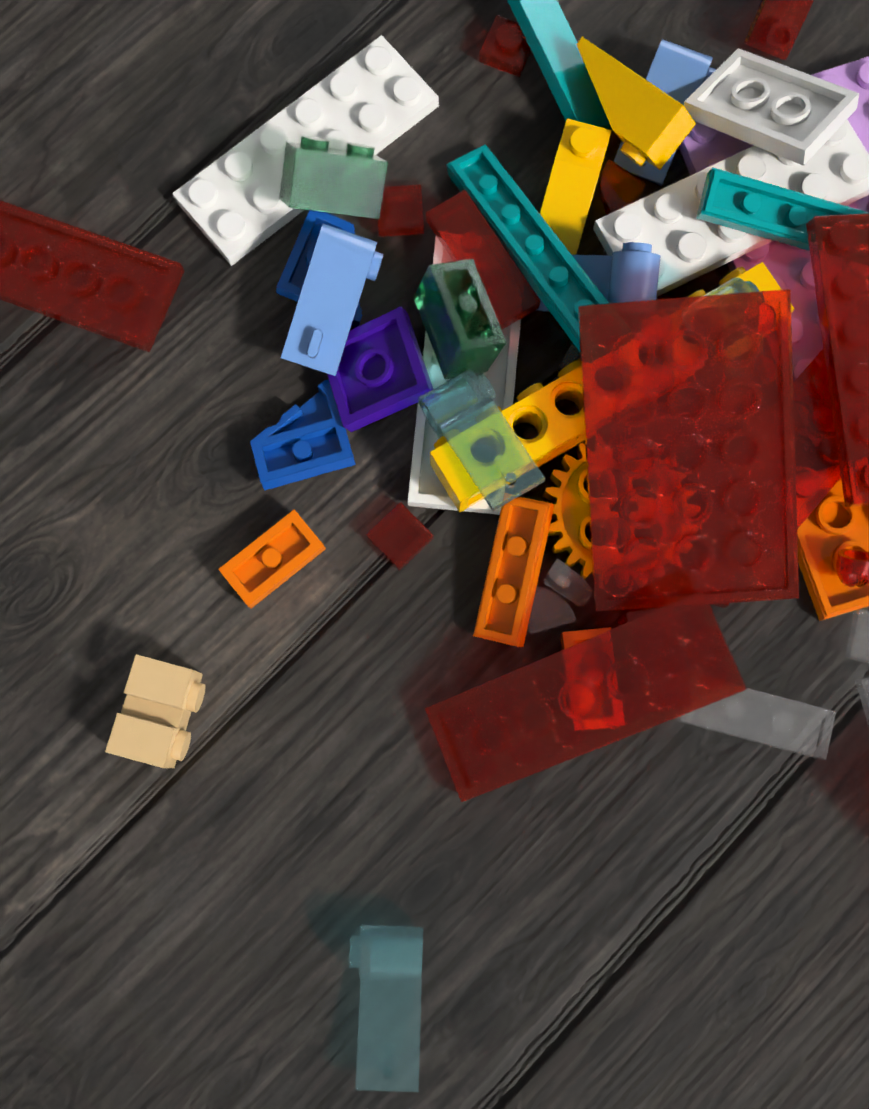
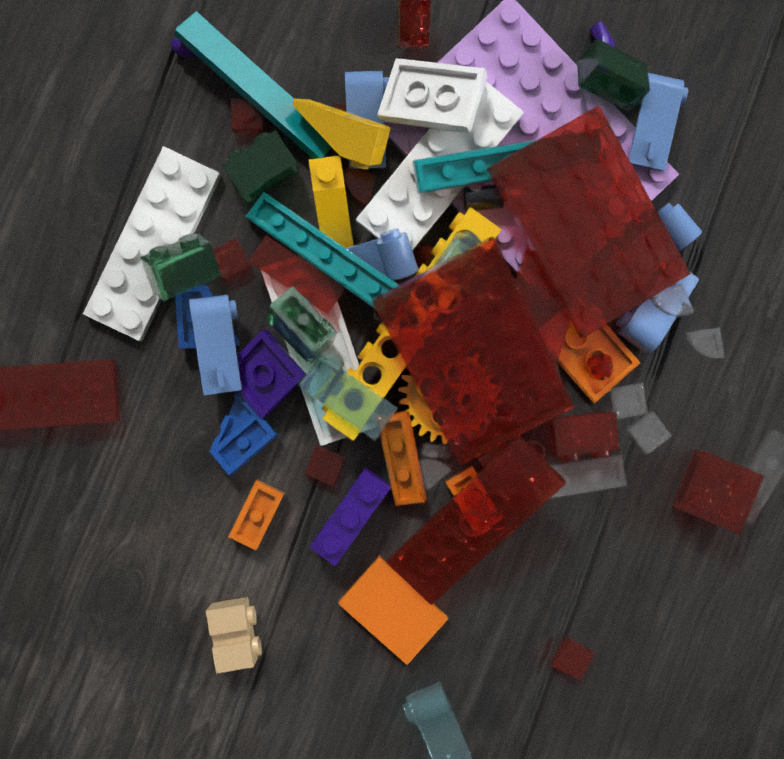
camera: 25 degrees left, 10 degrees up
none -> clear green brick [222,130,299,203]
none -> dark purple arch [309,466,391,566]
none -> orange tile [338,555,448,665]
none -> black piece [463,184,525,211]
none -> clear red brick [547,411,620,461]
none -> clear red tile [551,636,594,681]

